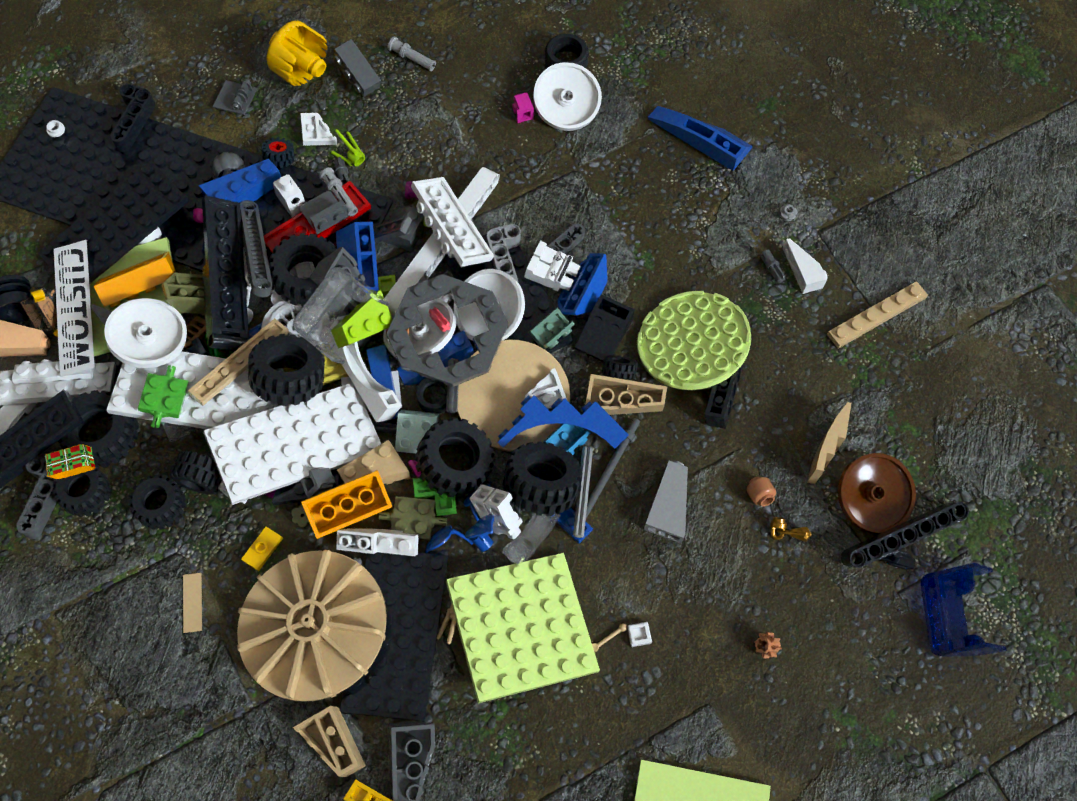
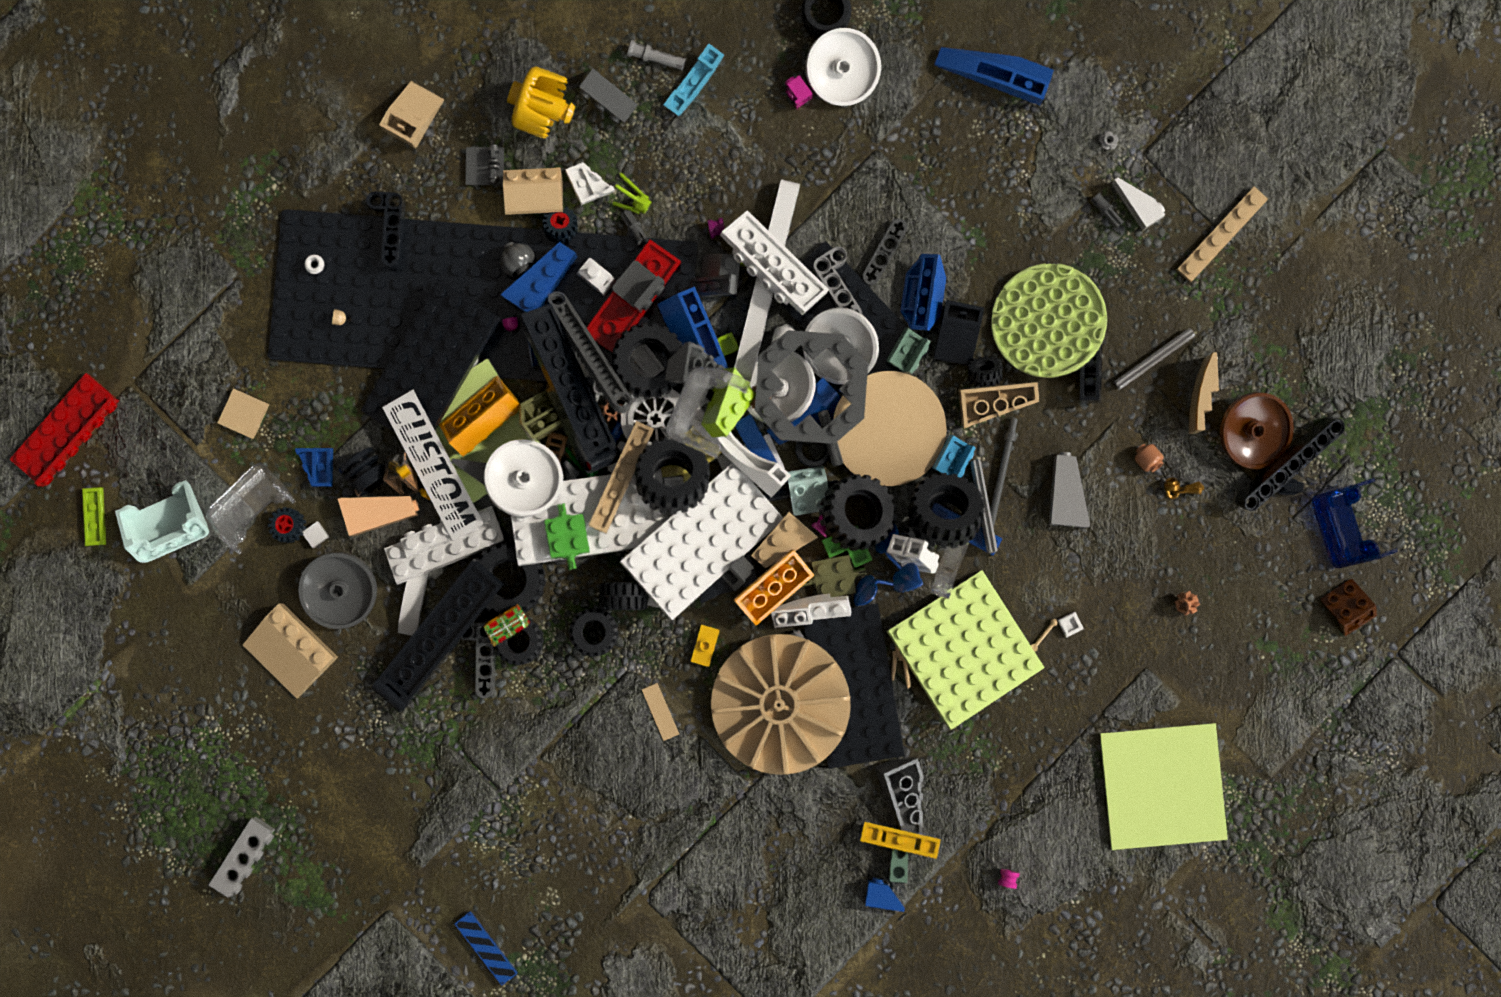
camera: 15 degrees left, 20 degrees up
olive plant [291,505,310,527] -> none
tan wedge [293,706,366,777] -> none
light grey pin [319,167,358,217] -> none
coral axle [429,307,451,332] -> none
blue arch [497,395,629,449] -> none
white hips [524,241,580,292] -> none
white wing [524,368,567,410] -> none
none -> tan hinge [332,309,346,325]
none -> tan slope [379,81,444,149]
none -> tan slope [503,168,563,215]
none -> nougat gear [600,399,623,422]
none -> medium azure slope [664,44,724,116]
none -> light grey axle [1114,328,1195,390]
none -> reddish brown bracket [1321,579,1377,636]

